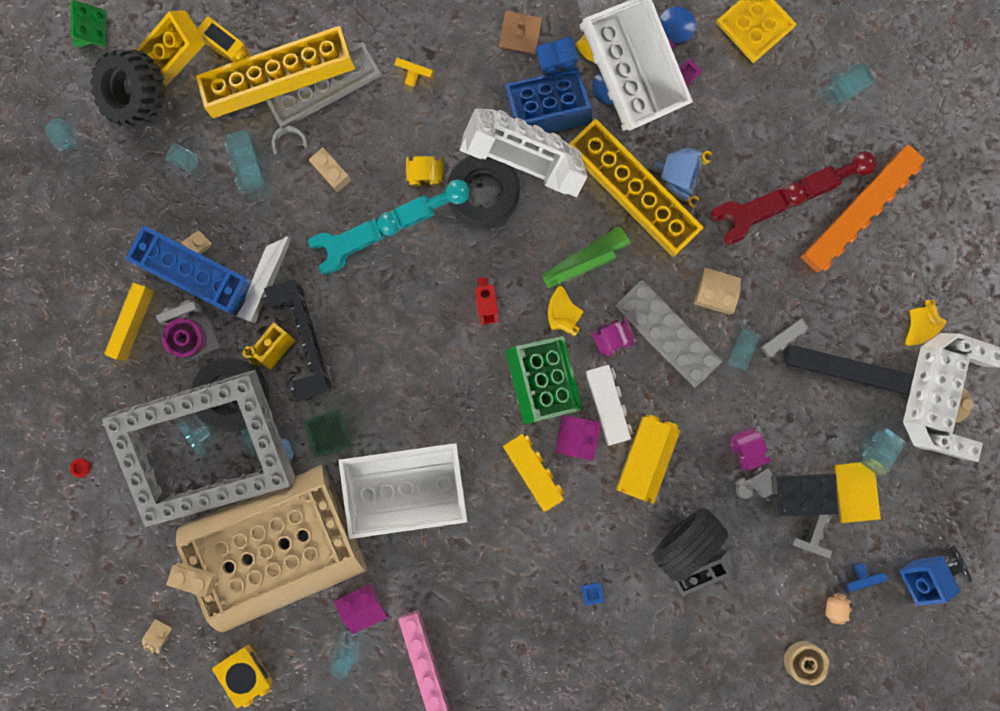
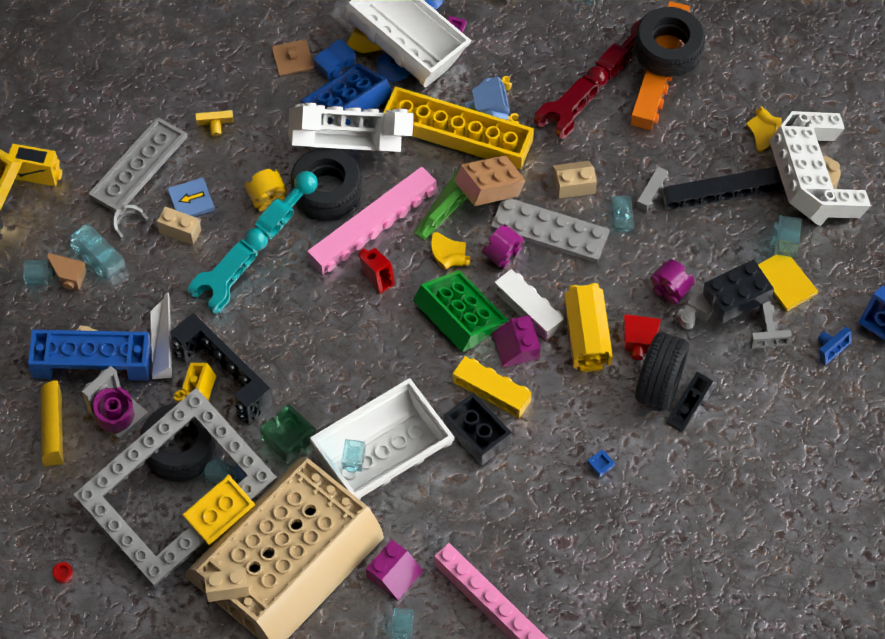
camera: 30 degrees left, 25 degrees down
clear light blue tile [177,421,211,459] -> none
yellow brick [196,26,355,118] -> none
tan brick [784,641,829,685] -> none
light nougat head [825,594,853,624] -> none
none -> medium nougat slope [47,253,87,290]
none -> medium blue tile [168,178,215,217]
none -> yellow tile [182,475,256,546]
none -> bright pink brick [307,167,437,275]
none -> clear light blue brick [341,439,366,473]
none -> black brick [443,392,512,466]
none -> medium nougat brick [455,155,526,206]
none -> red torso [623,314,661,361]
none -> black tyre [634,7,705,77]

